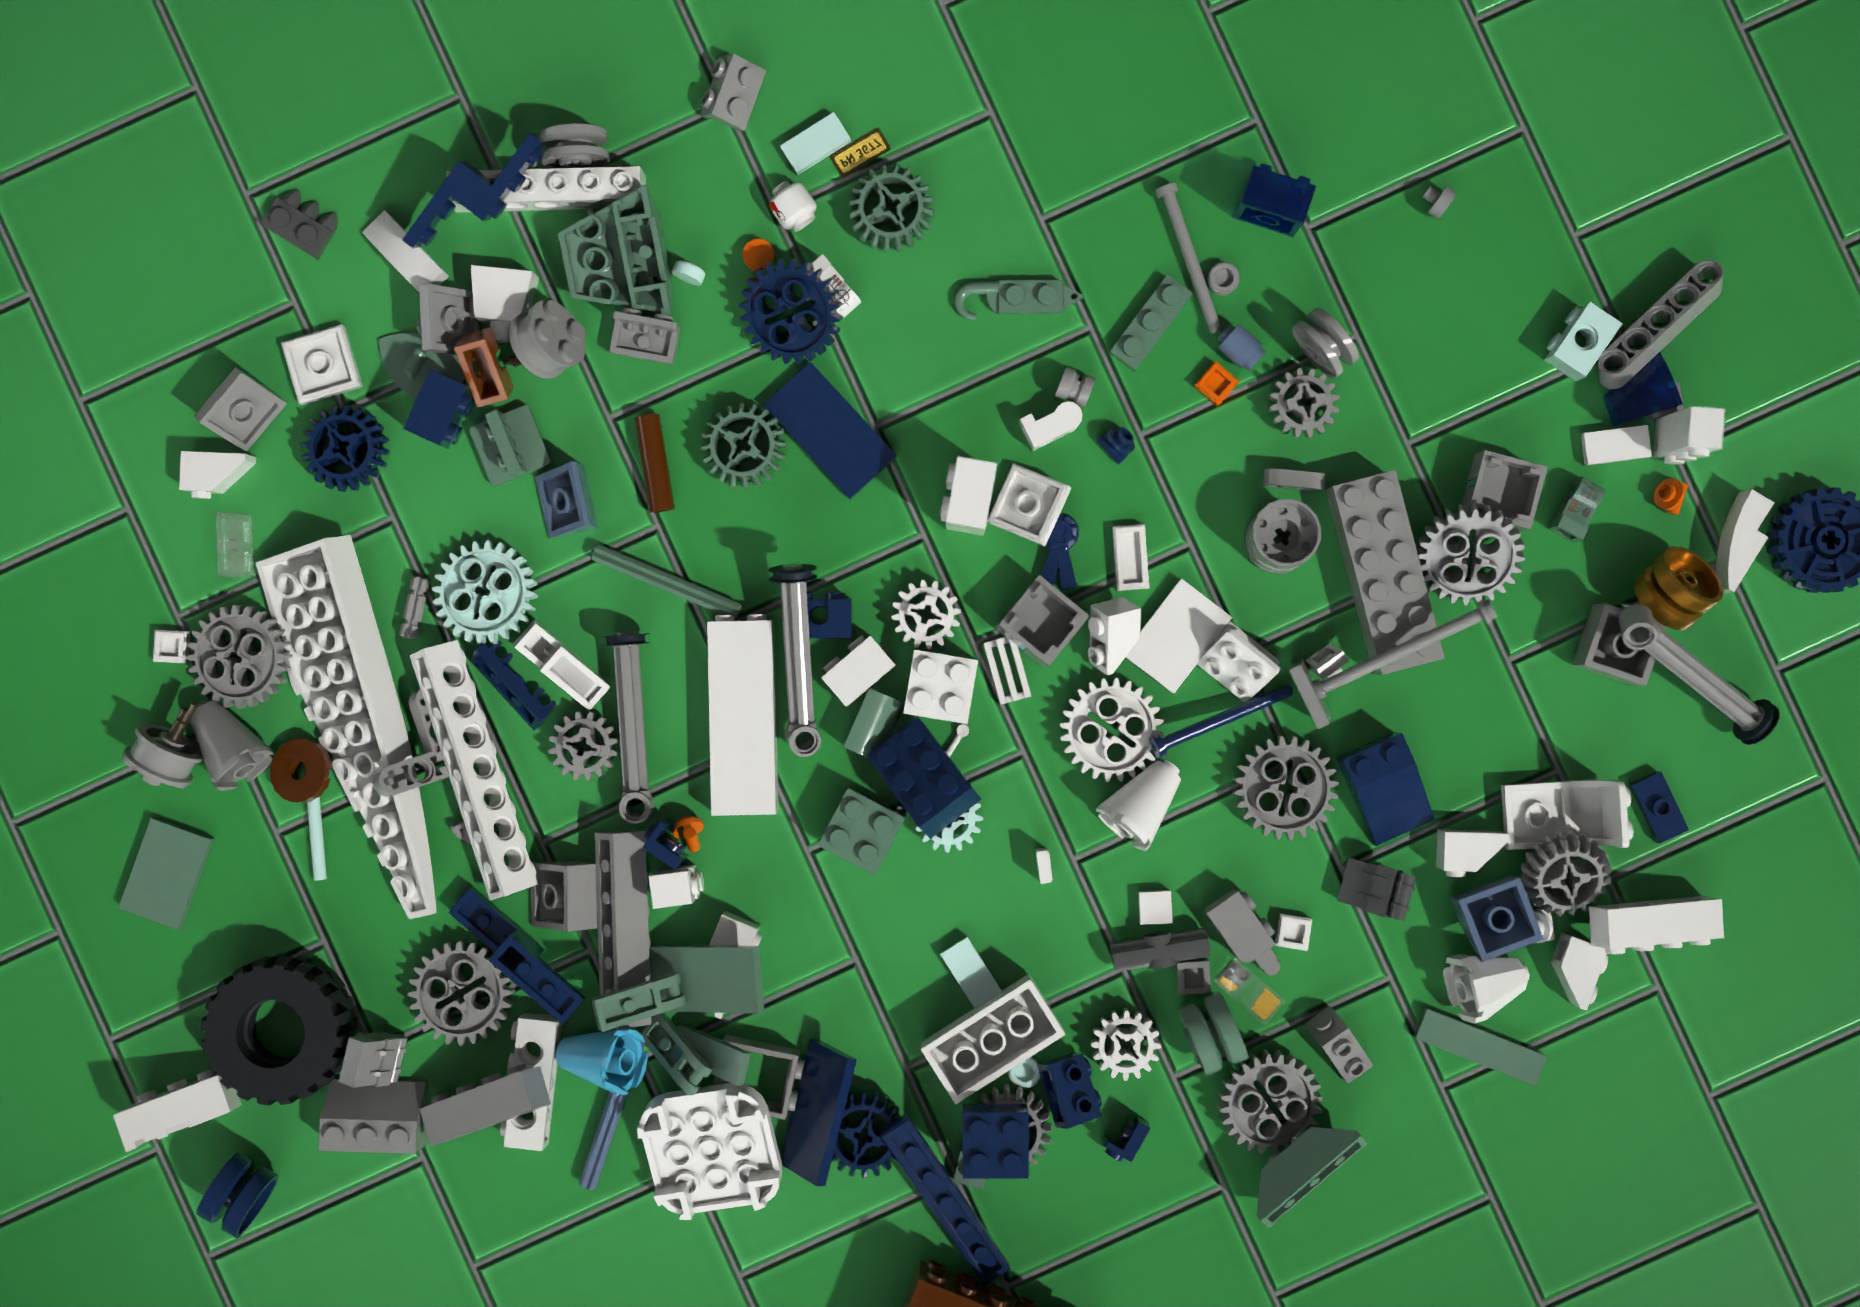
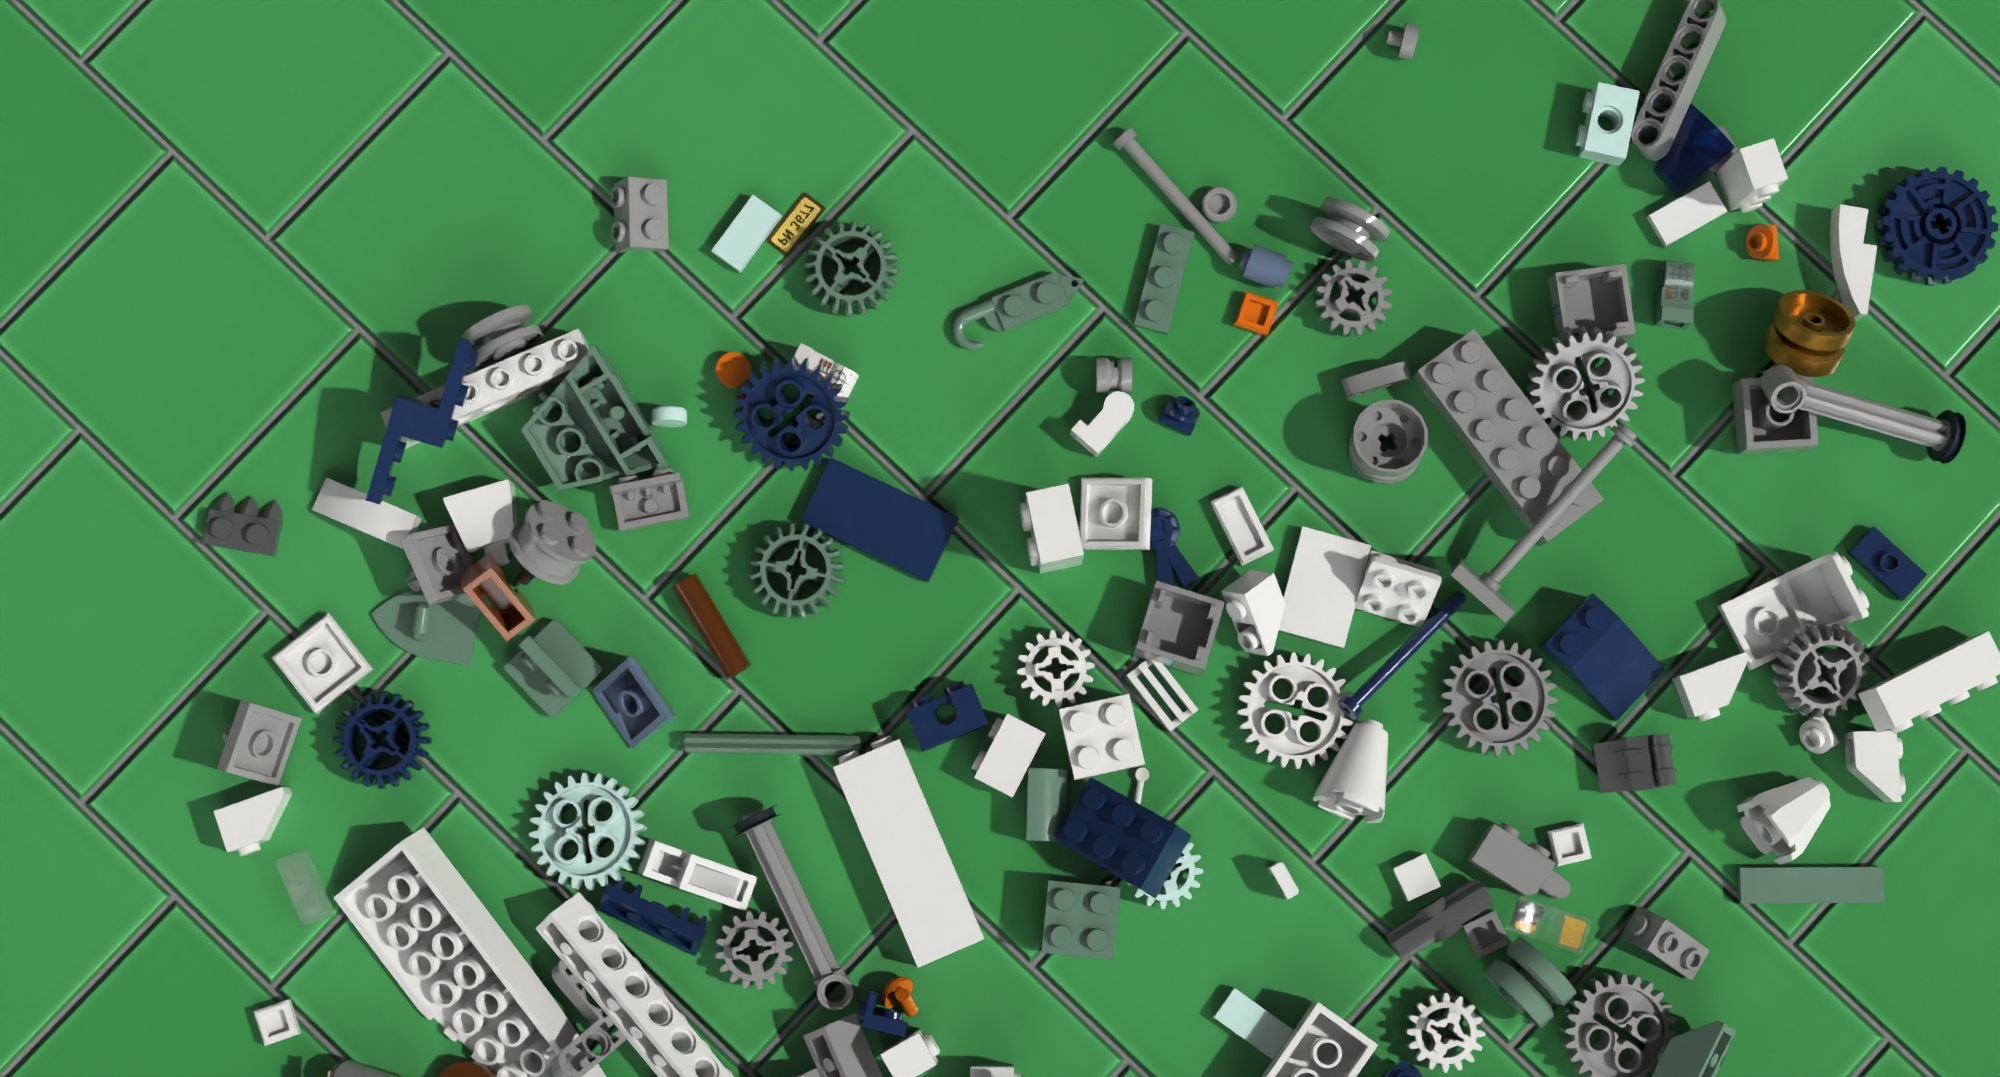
camera: 25 degrees left, 5 degrees down
light grey gear [186,605,293,709] -> none
light grey axle [399,576,430,639] -> none
dark blue brick [403,369,475,449] -> none
light grey piece [768,563,821,757] -> none
white head [769,181,817,232] -> none
clear blue container [1232,163,1316,237] -> none
white tile [1305,643,1349,680] -> none
sand blue slope [1450,875,1544,962] -> none

